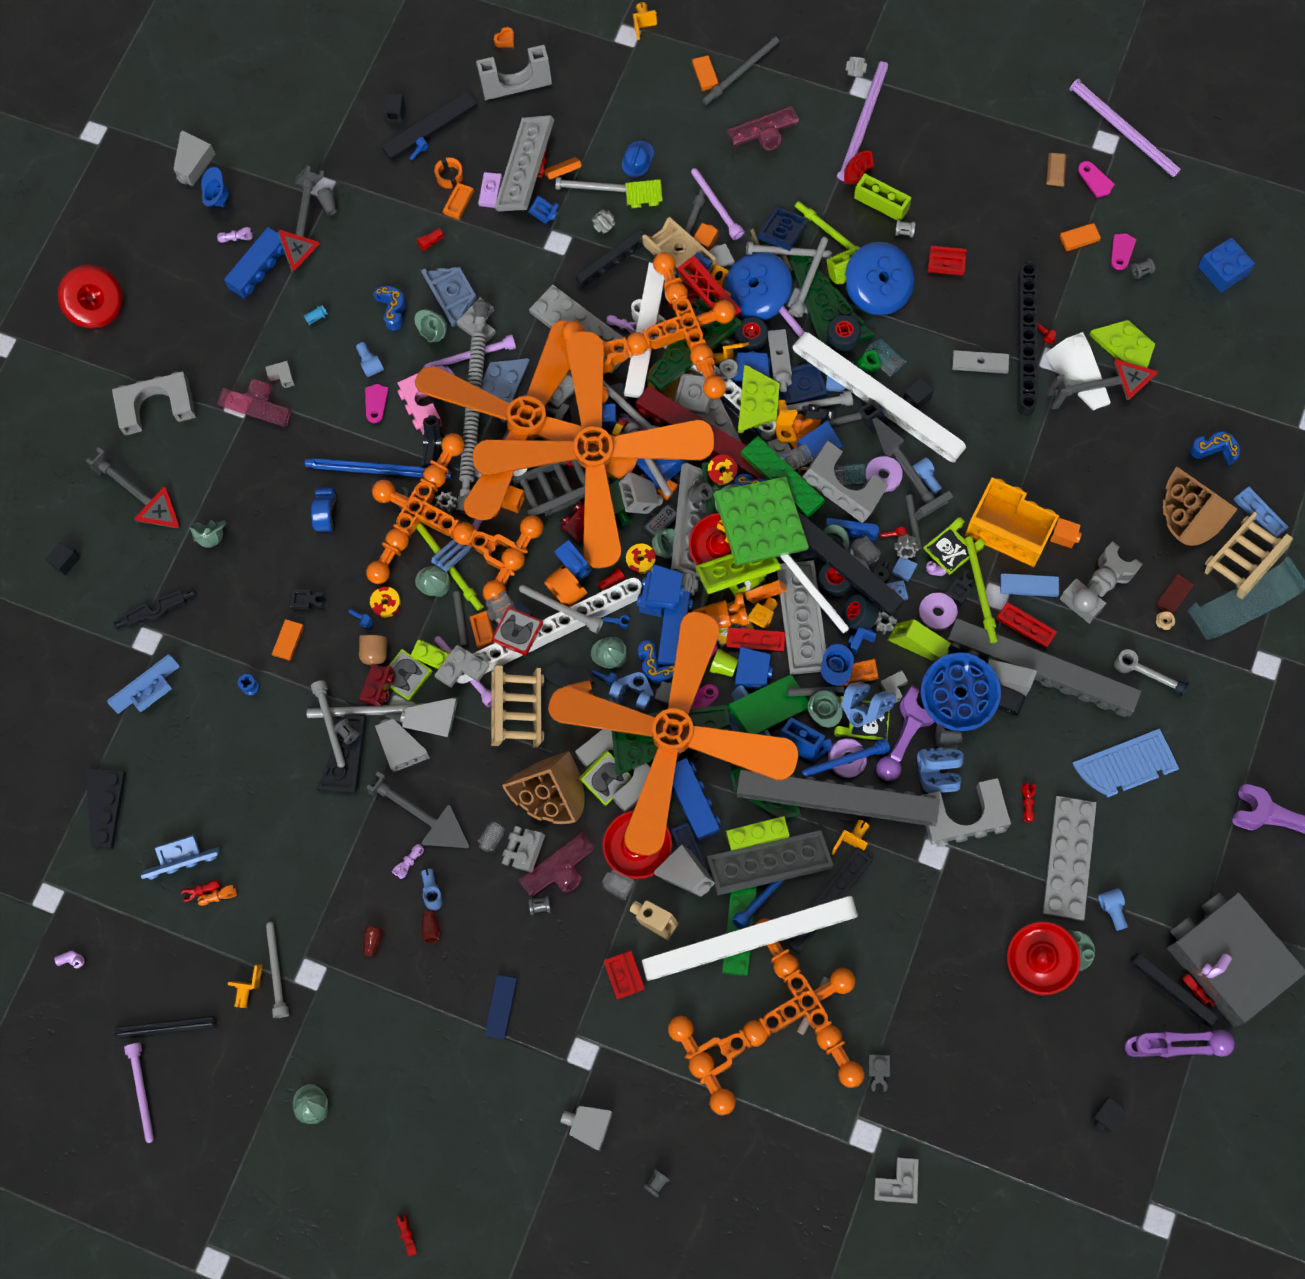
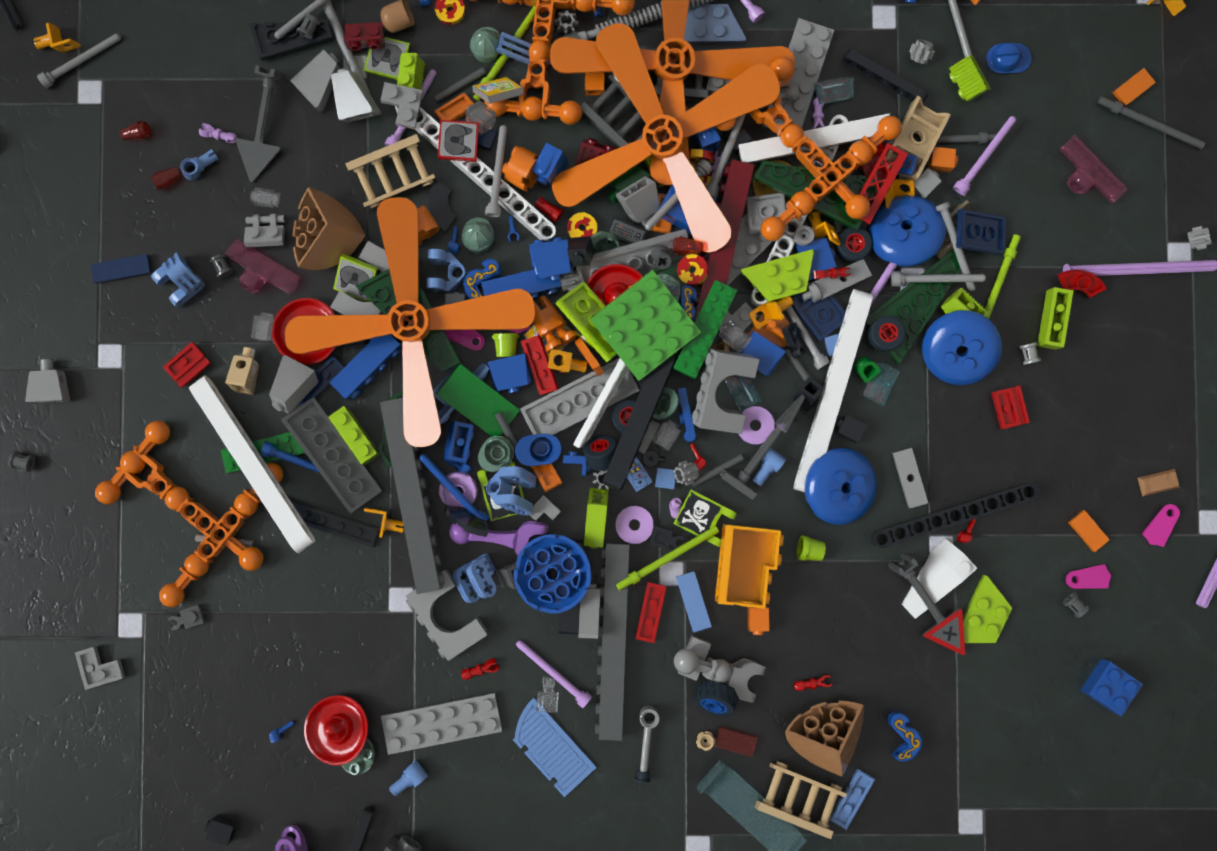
camera: 65 degrees right, 15 degrees up
none -> medium blue piece [151,252,205,307]
none -> blue hand [269,721,295,743]
none -> black tile [444,505,488,537]
none -> tile [472,77,524,104]
none -> lavender piece [516,640,593,708]
none -> clear plate [536,677,559,712]
none -> black brick [567,236,595,267]
none -> clear red cone [673,236,703,255]
none -> black wheel [693,681,739,717]
none -> red piece [794,675,833,691]
none -> lime piece [796,535,826,561]
none -> blue brick [804,448,877,525]
none -> clear light blue slope [814,77,854,104]
none -> red piece [814,267,851,279]

